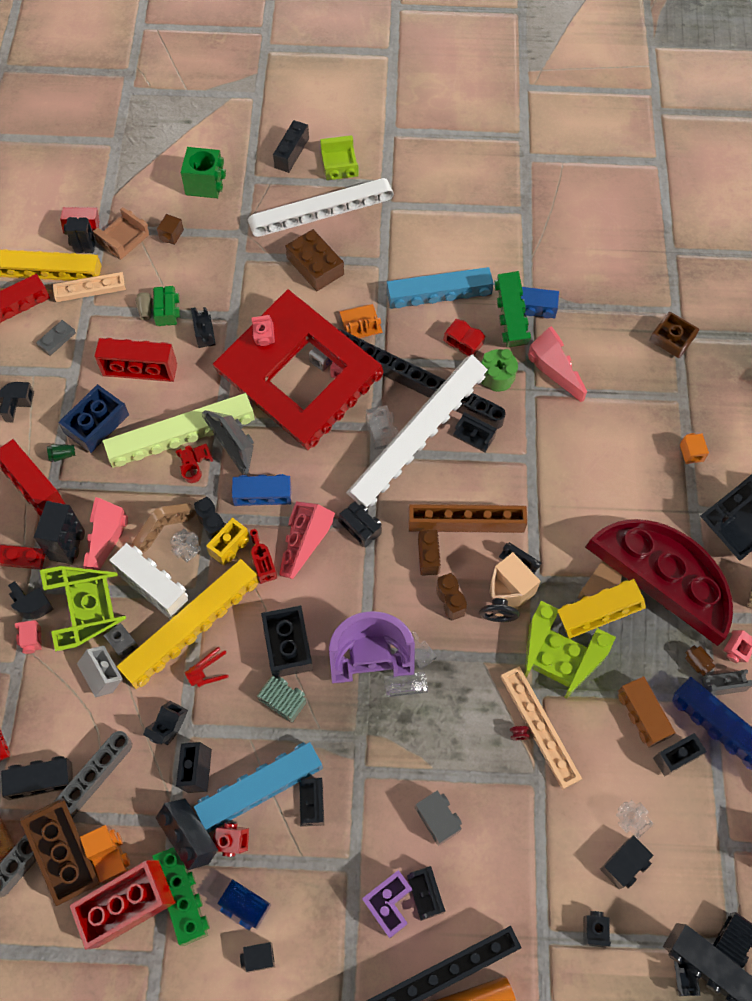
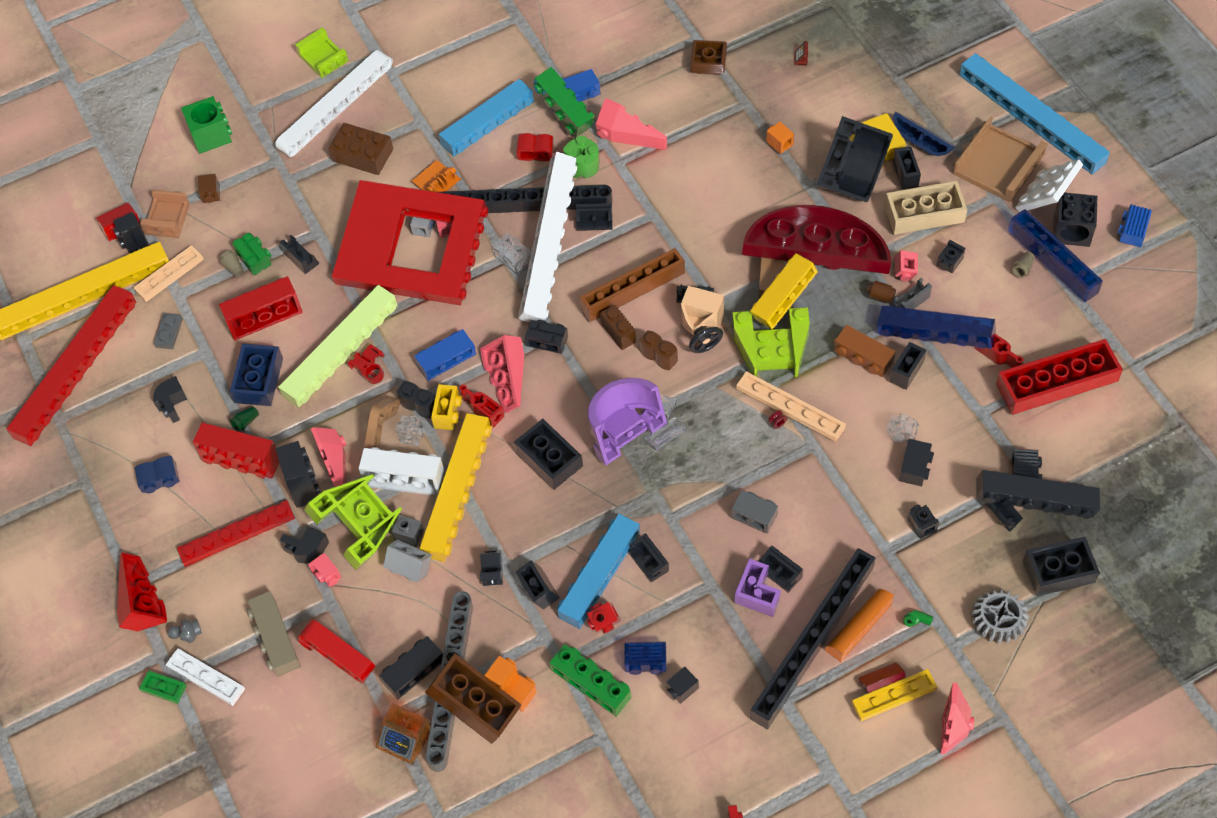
camera: 25 degrees left, 5 degrees down
red brick [69,860,175,950] -> none
black brick [156,798,218,870] -> none
red plant [184,647,229,687] -> none
dark grey wedge [202,410,254,476] -> none
coral brick [251,315,275,346] -> none
sand green brick [257,676,307,723] -> none
black brick [273,120,309,173] -> none

